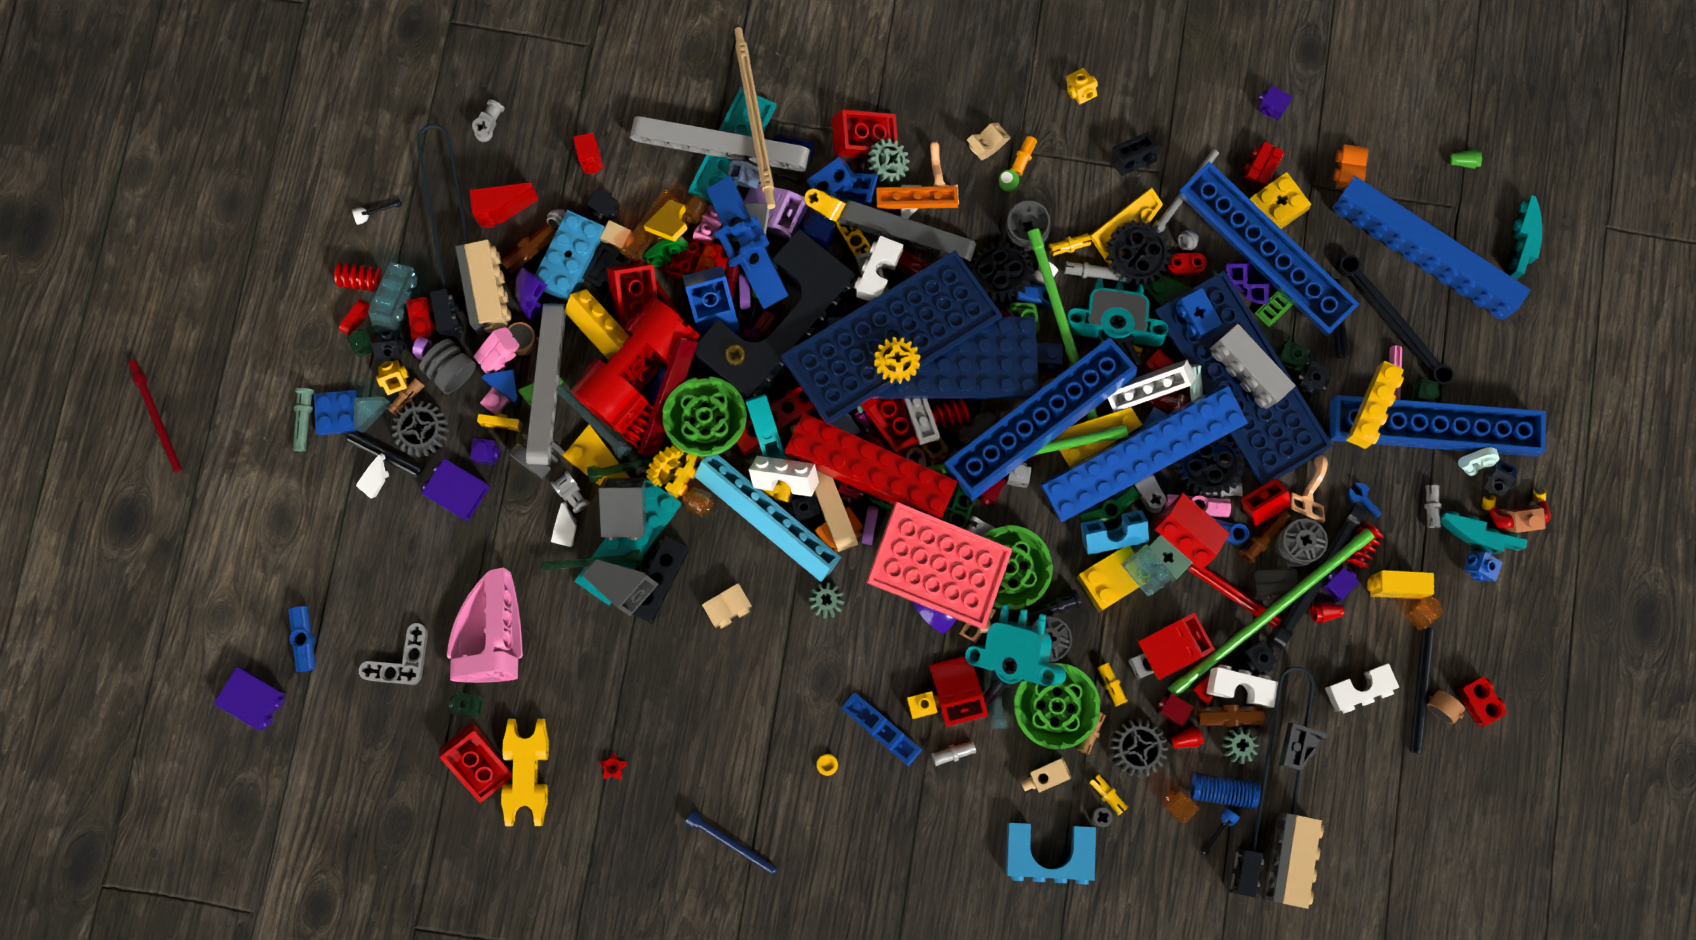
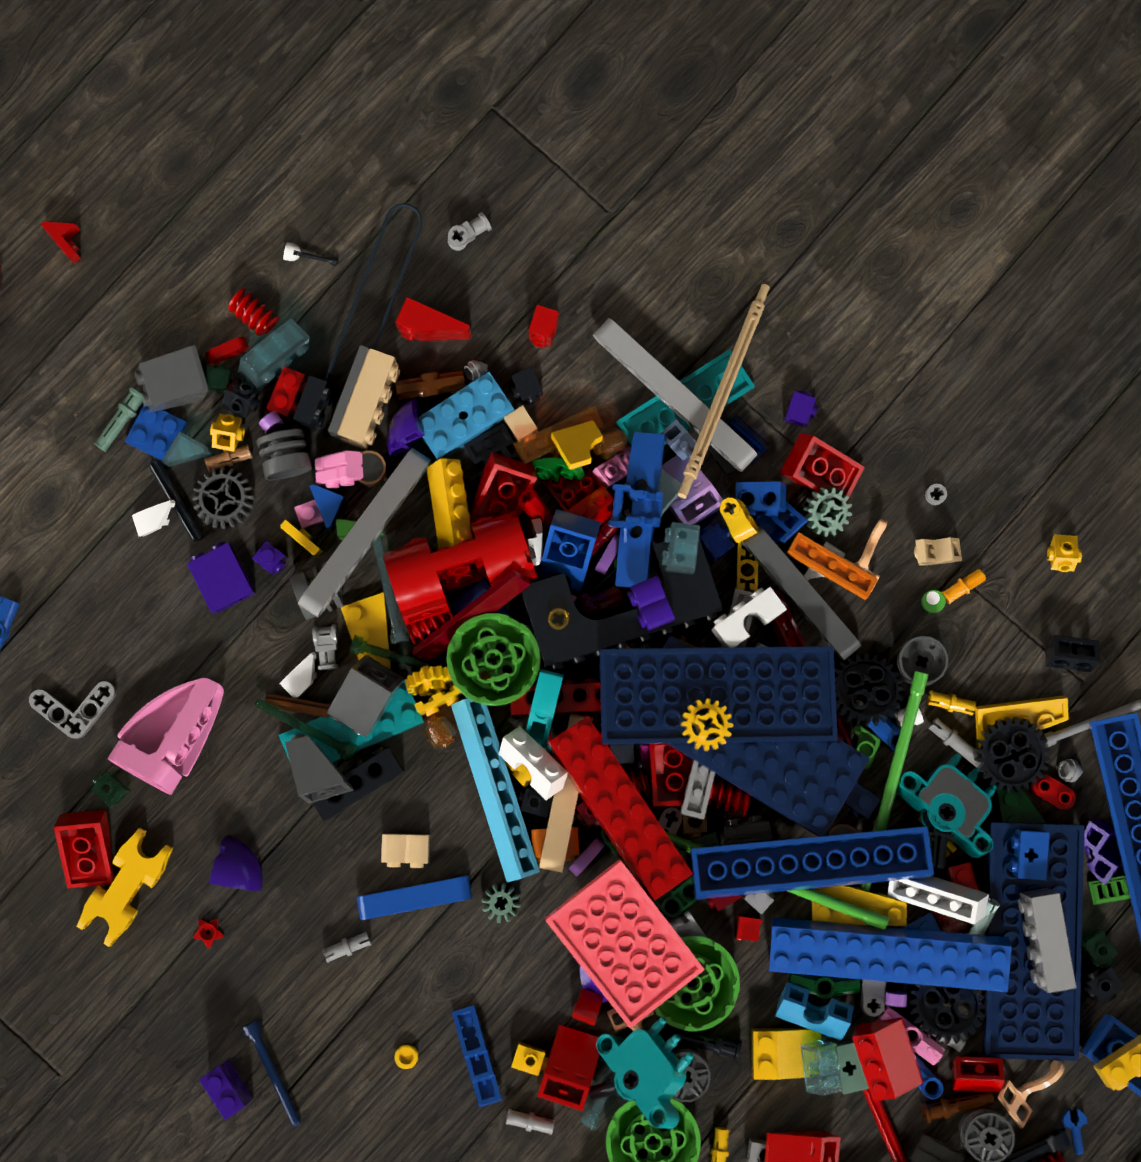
camera: 30 degrees right, 5 degrees up
none -> red slope [40,221,81,264]
none -> dark grey slope [135,345,208,413]
none -> dark purple brick [199,1059,253,1120]
none -> dark purple brick [209,836,263,891]
none -> reddish brown axle [265,693,331,718]
none -> light grey pin [322,931,371,963]
none -> blue beam [356,875,472,920]
none -> red axle [518,489,554,535]
none -> white slope [527,518,544,566]
none -> red slope [572,989,603,1026]
none -> dark purple brick [628,576,675,631]
none -> clear light blue brick [662,522,700,575]
none -> red panel [734,915,763,942]
none -> dark purple brick [784,390,818,428]
none -> medium lavender beam [885,990,907,1007]
none -> light grey bush [925,484,947,505]

